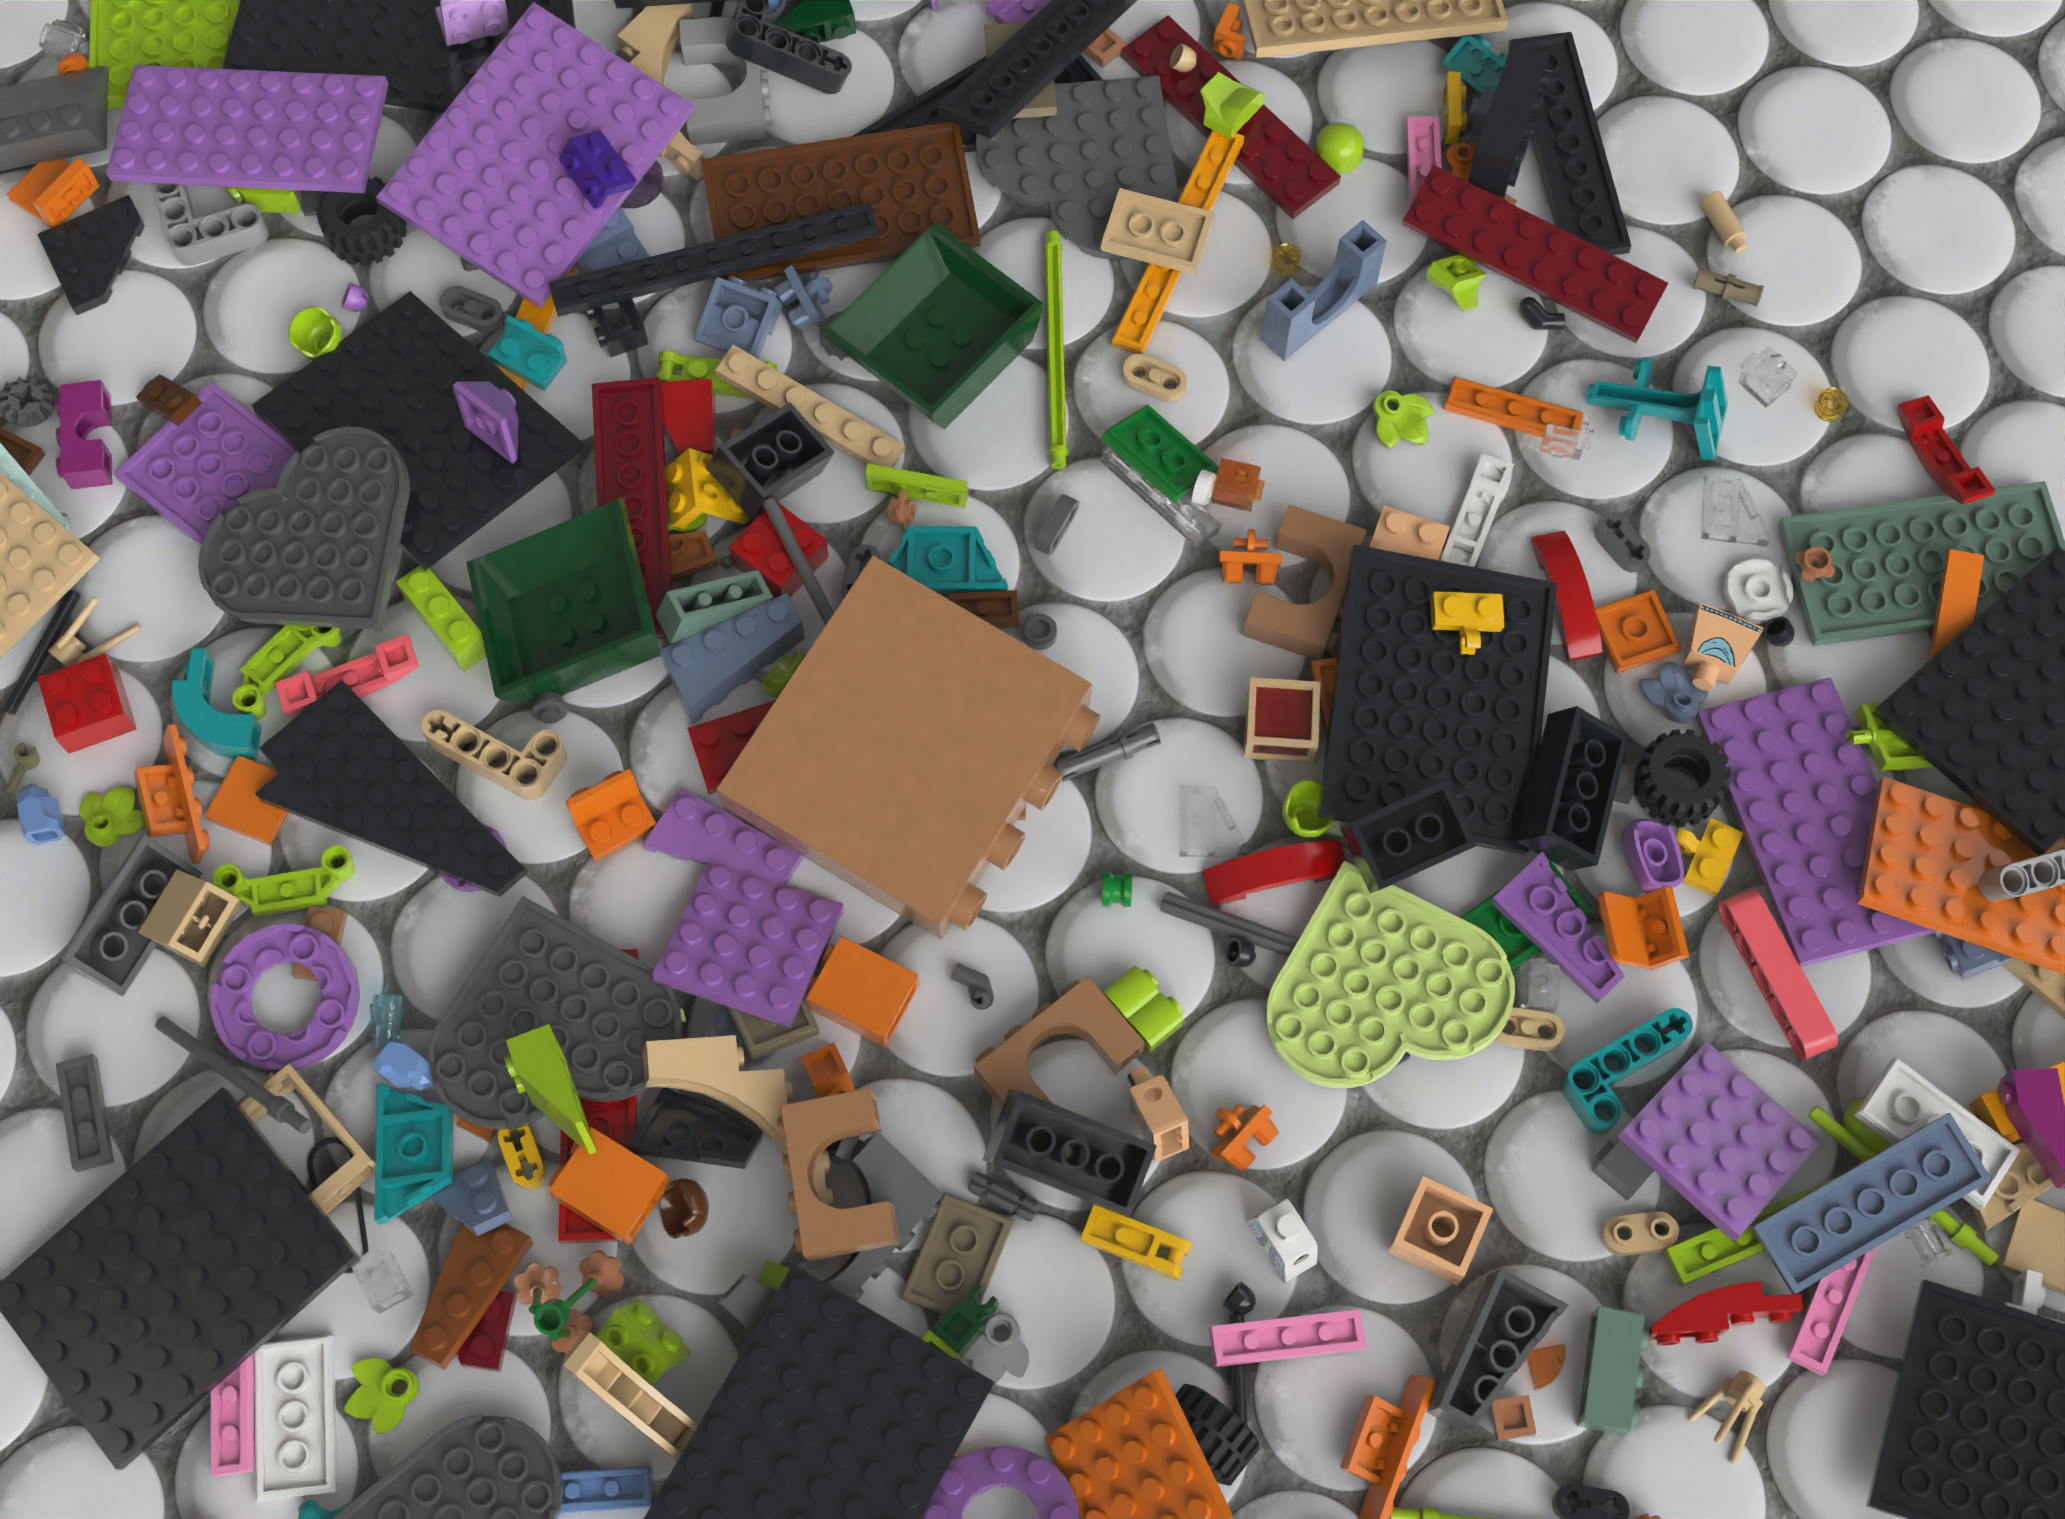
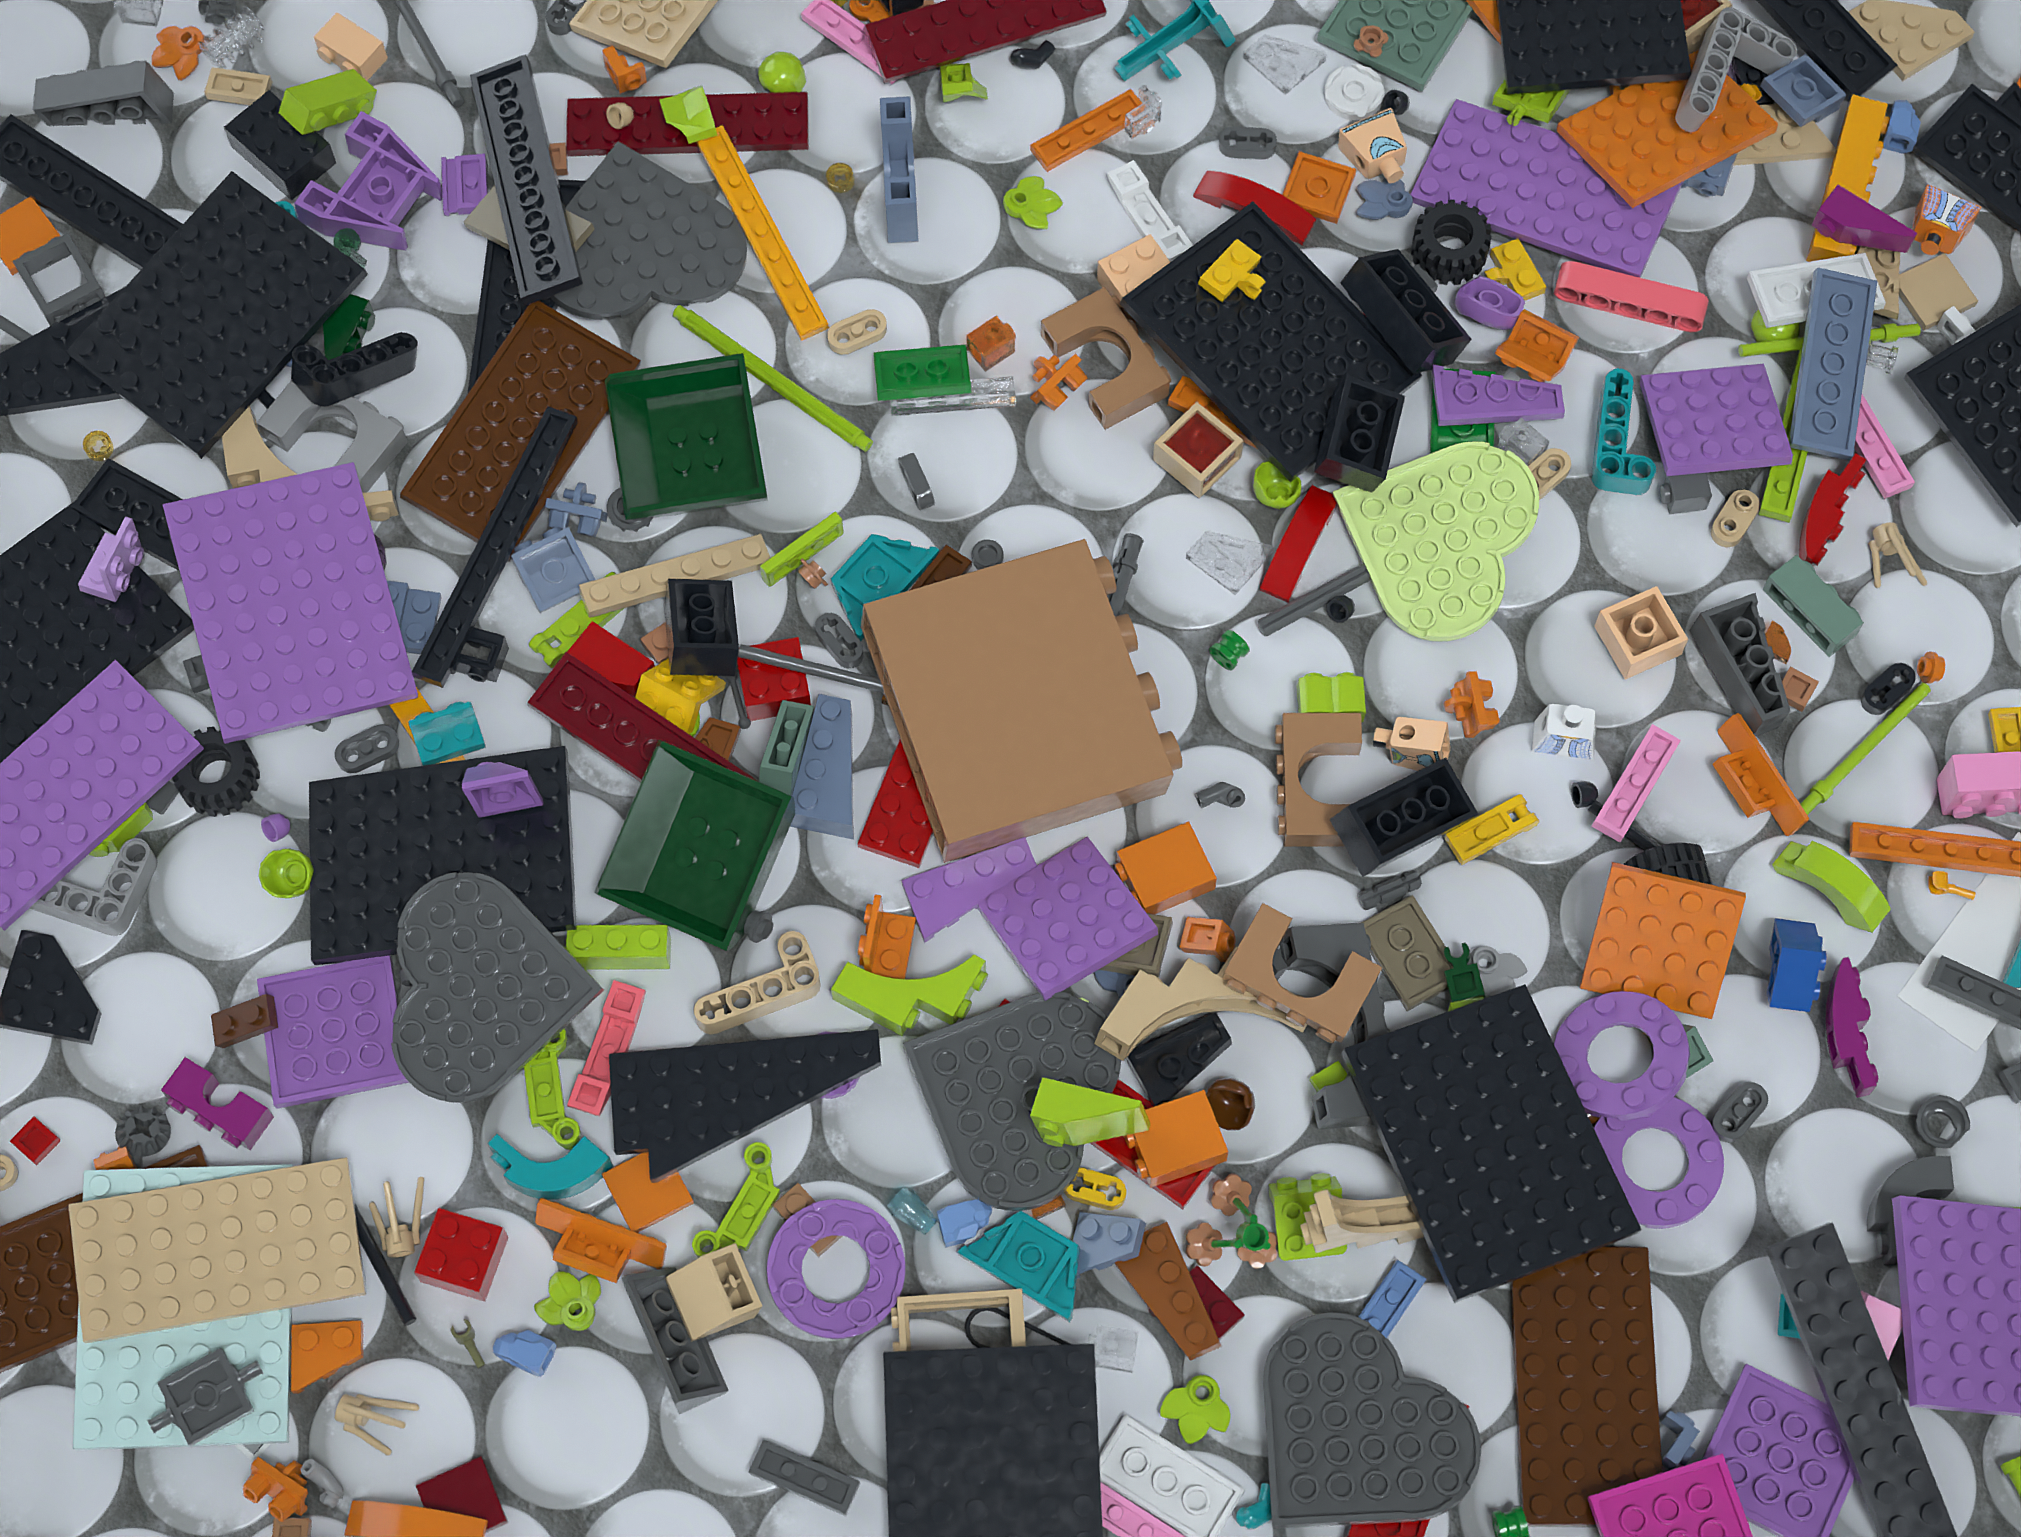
camera: 50 degrees left, 0 degrees up
dark grey bar [155,1016,312,1134] -> none
dark purple bracket [559,130,637,209] -> none
lime hair [761,649,806,698] -> none
tan plate [1101,188,1214,275] -> none
white tile [1192,470,1216,506] -> none
none -> lime arch [831,955,988,1036]

